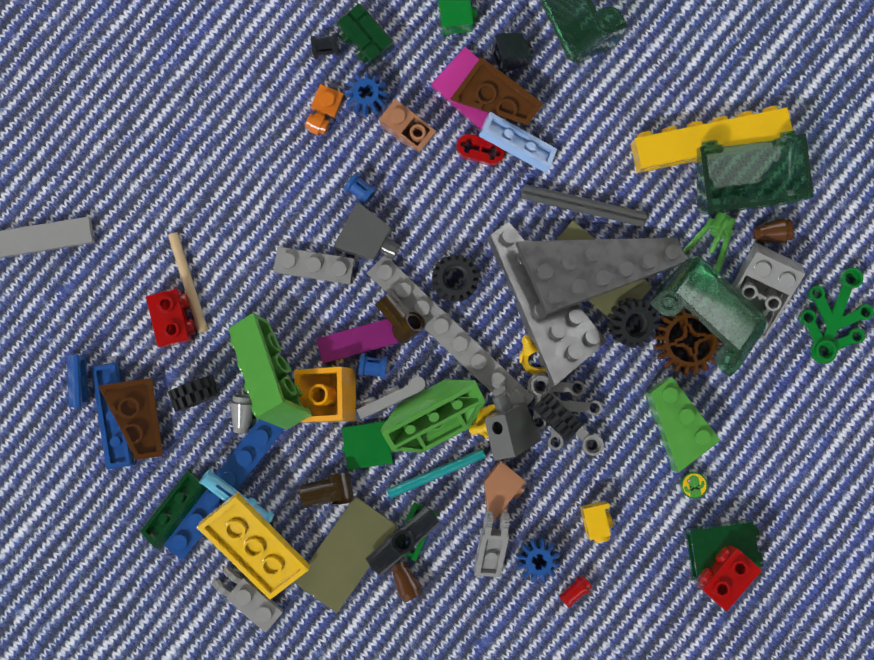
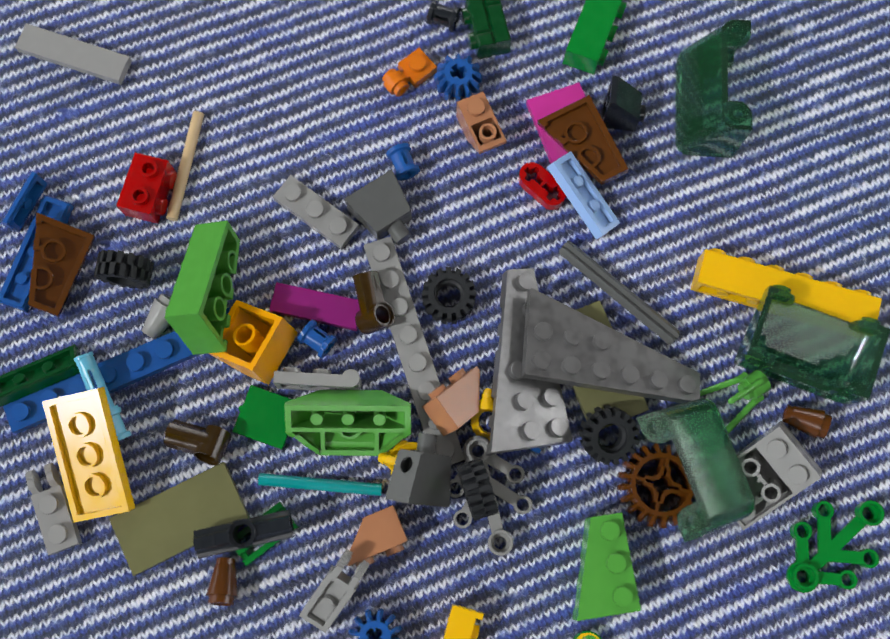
camera: 30 degrees right, 10 degrees down
none -> nougat slope [422,366,480,436]

